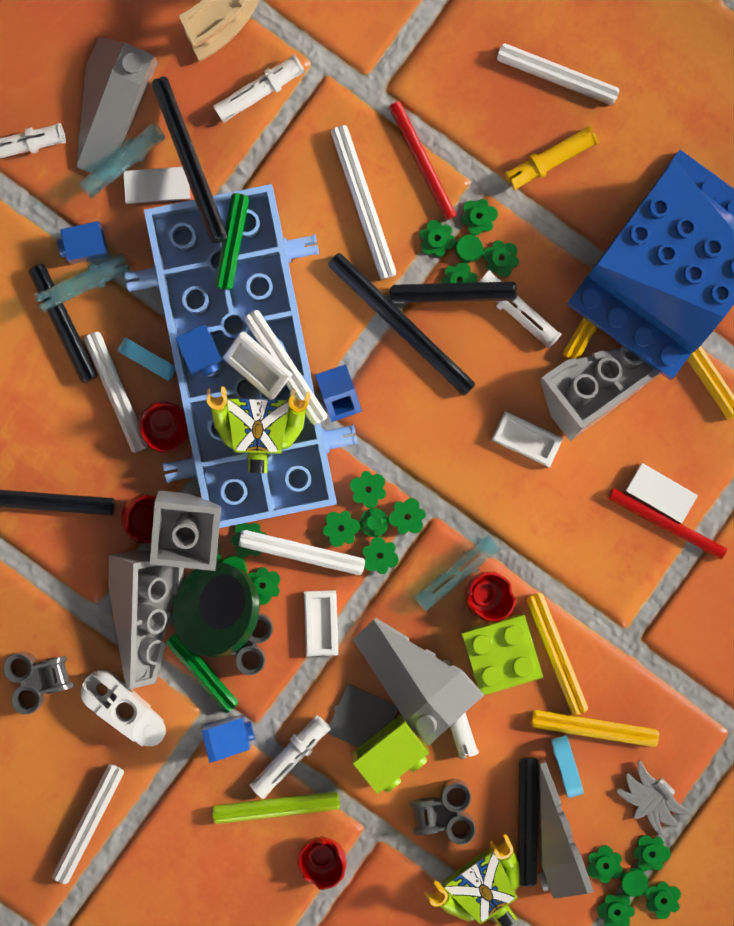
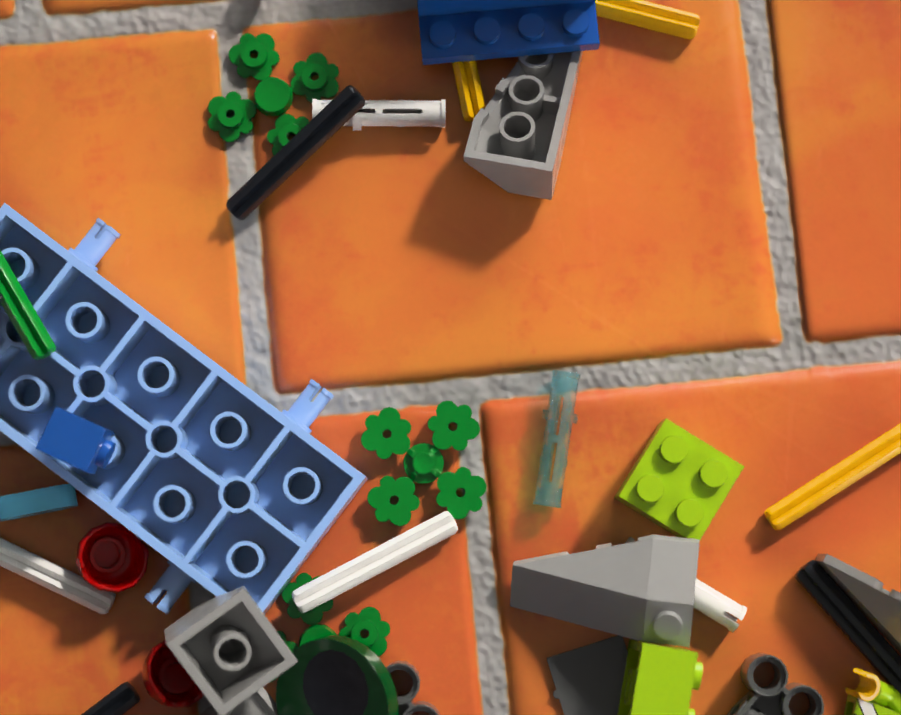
camera: 40 degrees left, 5 degrees down
torso [207,387,310,473] -> none
white tile [222,332,293,400] -> none
white axle [244,310,327,425] -> none
white tile [304,590,338,656] -> none
blue brick [316,364,362,422] -> none
black axle [328,253,475,396] -> none
white axle [331,125,396,280] -> none
red bar [389,101,457,221] -> none
red hair [465,572,517,622] -> none
white tile [491,411,563,468] -> none
yellow axle [526,593,588,715] -> none
medium azure beam [551,735,584,799] -> none
red bar [608,488,728,560] -> none
white tile [625,463,698,523] -> none

